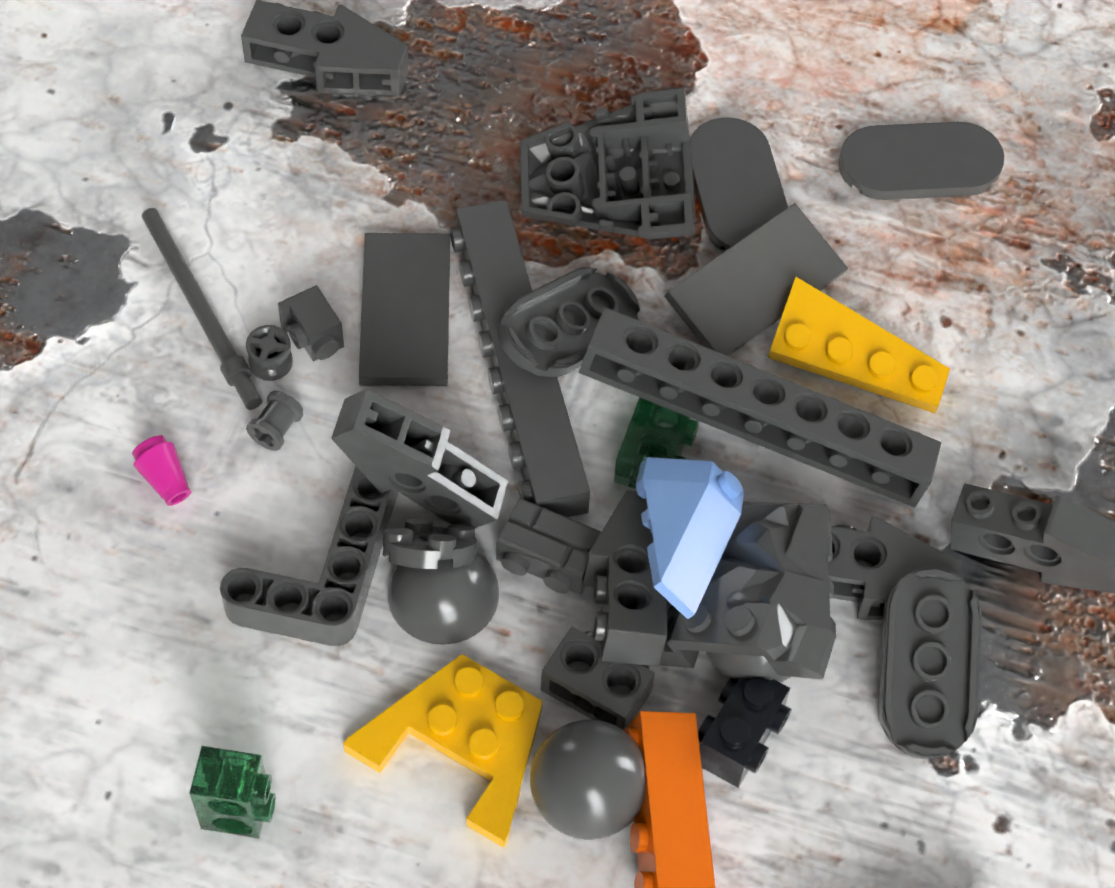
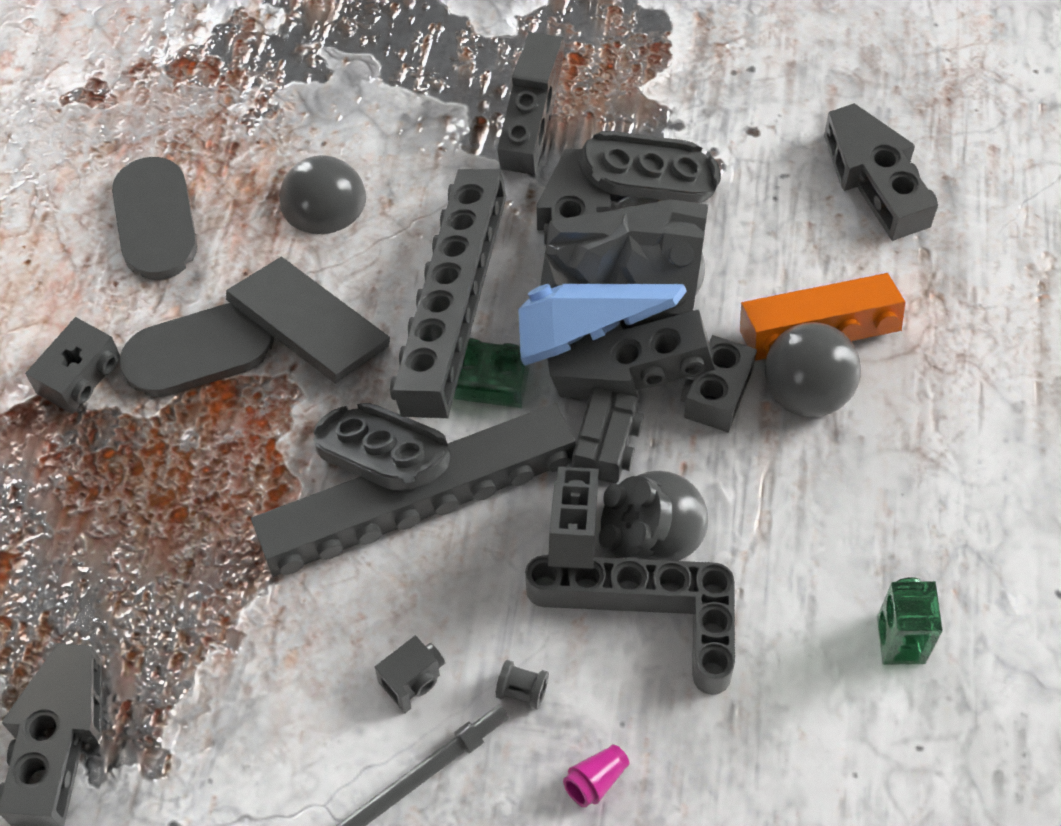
camera: 95 degrees left, 0 degrees up
dark grey wheel [246,325,293,381] -> none
yellow wing [343,654,543,848] -> none
dark grey tile [359,233,450,386] -> none
dark grey wedge [520,88,696,239] -> none
black brick [698,677,792,788] -> none
yellow wing [768,277,950,413] -> none
none -> dark grey brick [25,317,120,414]
none -> dark grey piece [279,155,366,234]

